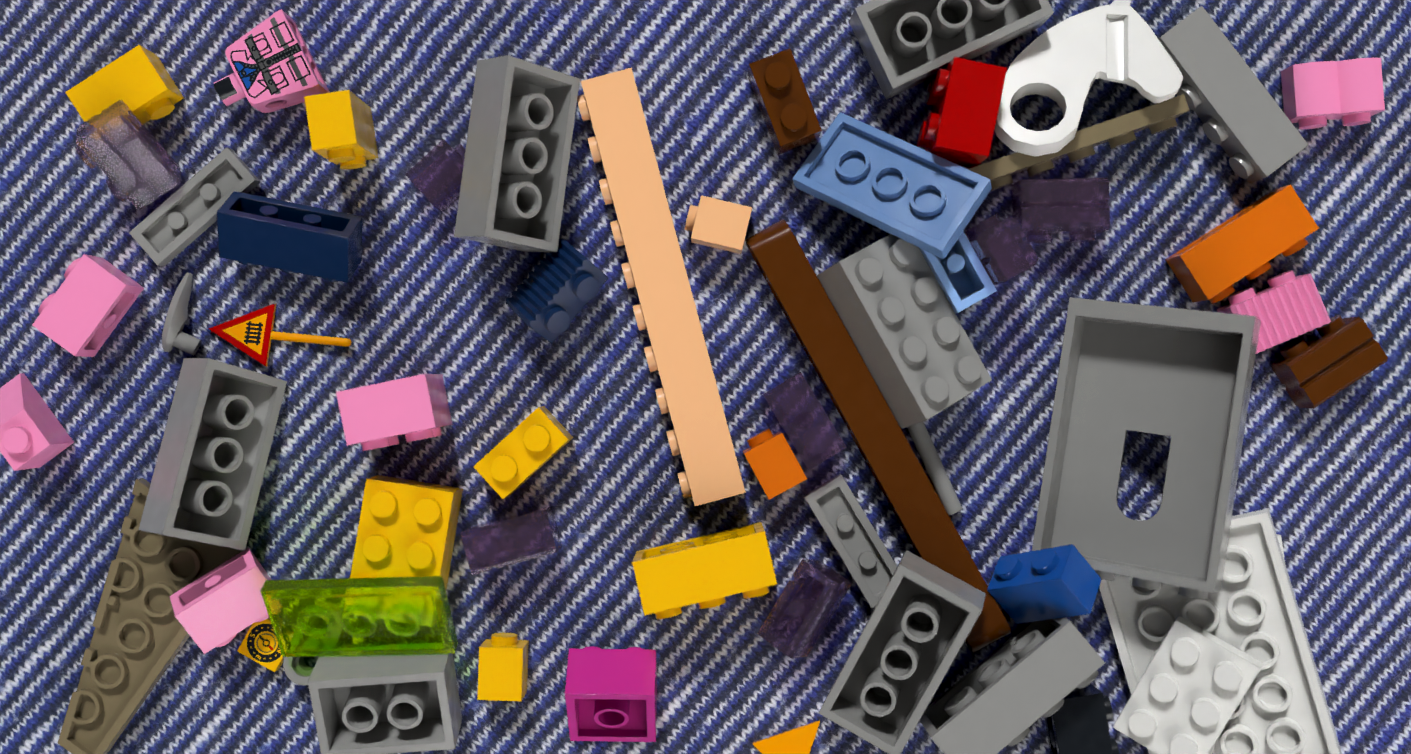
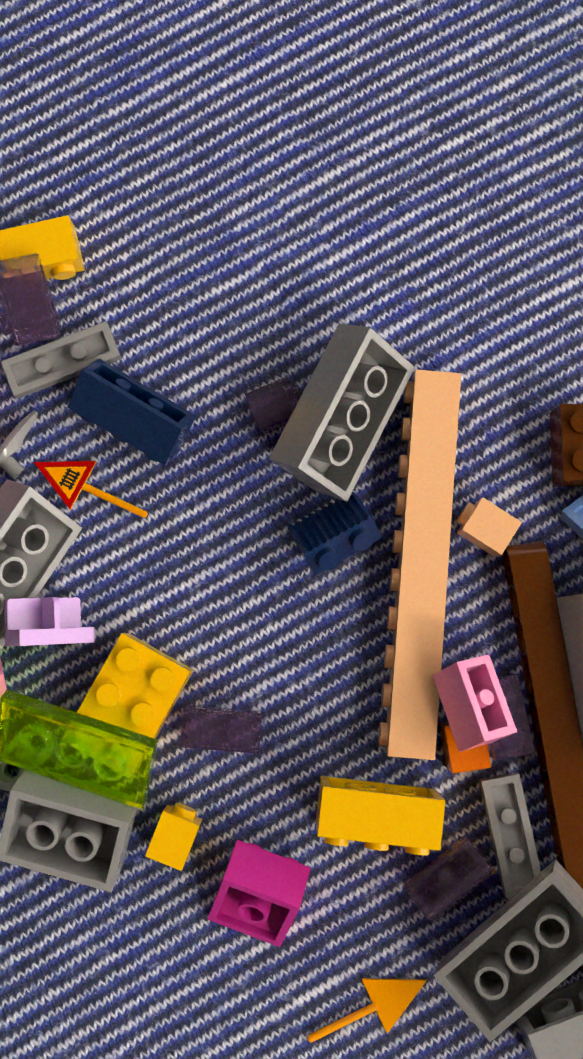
camera: 10 degrees right, 5 degrees down
bright pink torso [214,9,330,113] -> none
yellow brick [304,90,378,169] -> none
bright pink brick [336,374,453,451] -> none
yellow brick [473,406,573,499] -> none
none -> lavender panel [4,597,94,646]
none -> bright pink brick [432,654,517,752]

